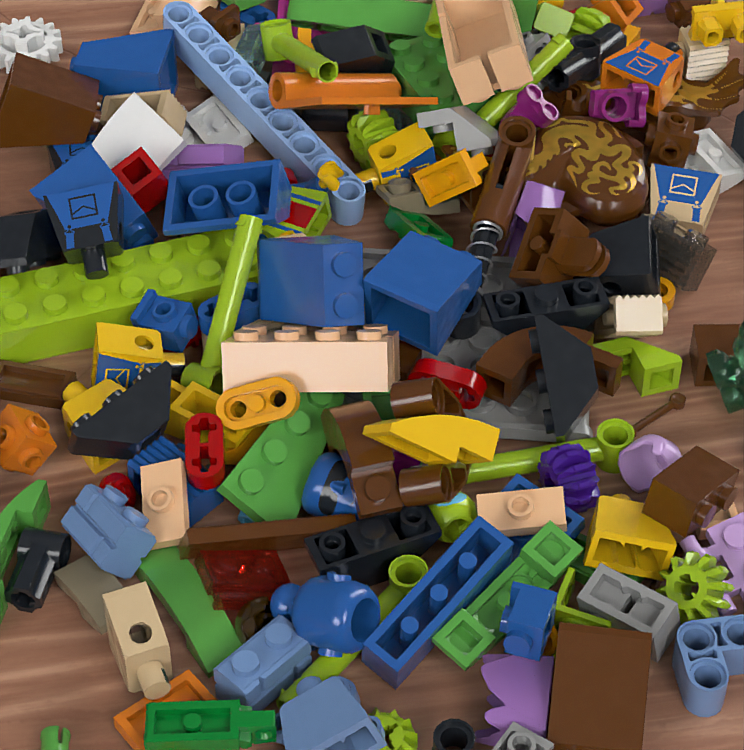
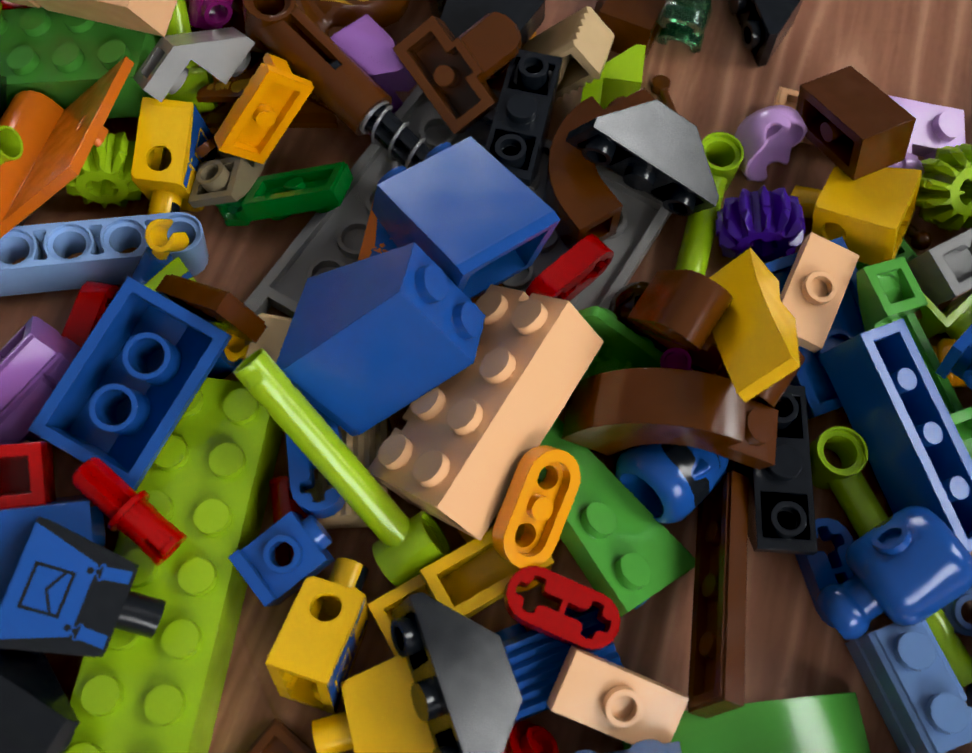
camera: 65 degrees left, 20 degrees up
clear red plate [193,550,291,610] -> none
dark brown plate [235,596,274,644] -> none
none -> red axle [71,457,187,566]
none -> reddish brown tile [155,274,267,343]

